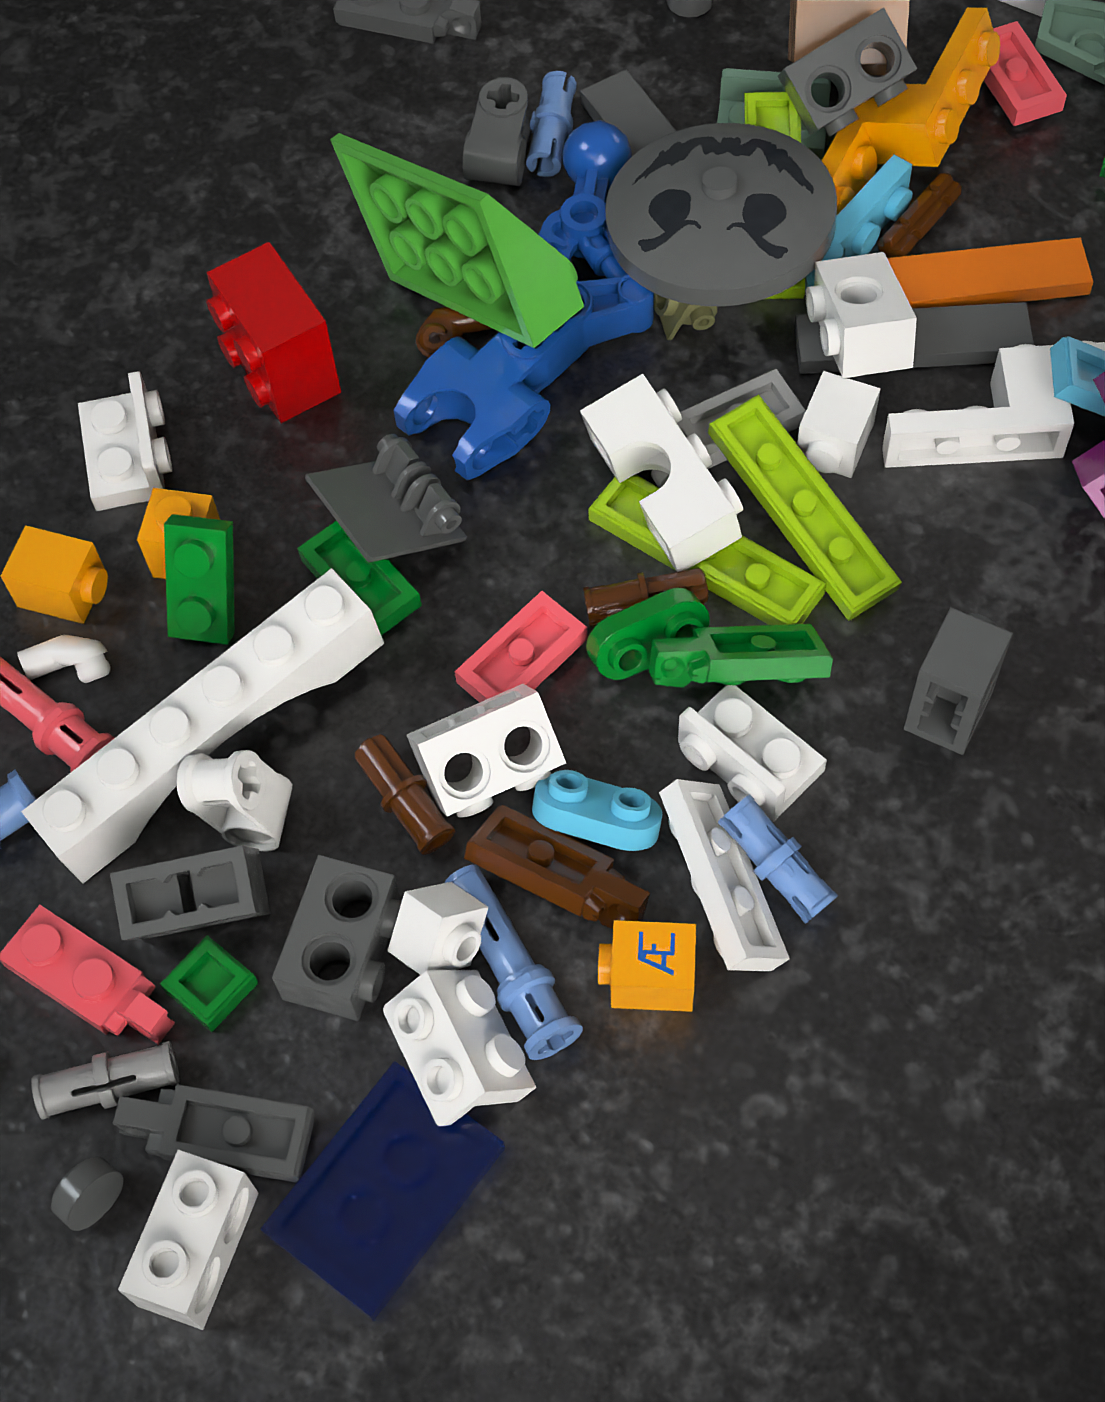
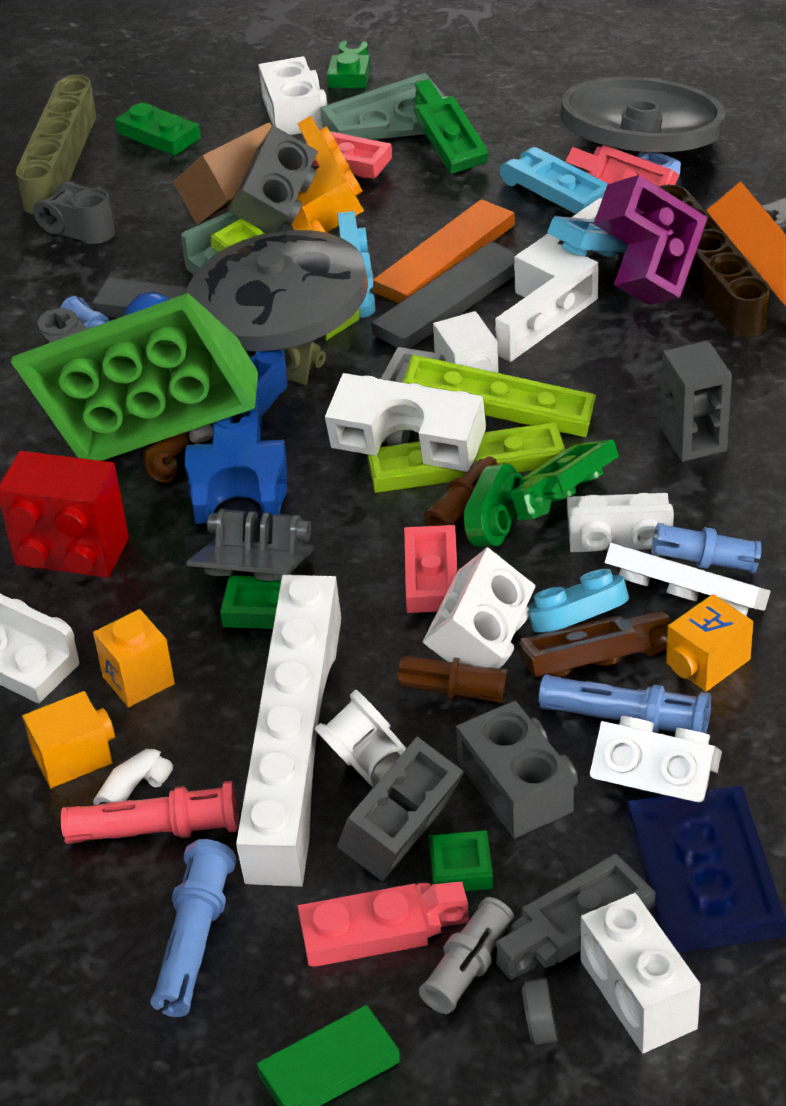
camera: 45 degrees left, 20 degrees down
green plate [164,514,235,644] -> none
white plate [388,882,489,975] -> none
white brick [806,252,917,378] -> none
reddish brown axle [877,173,962,258] -> none

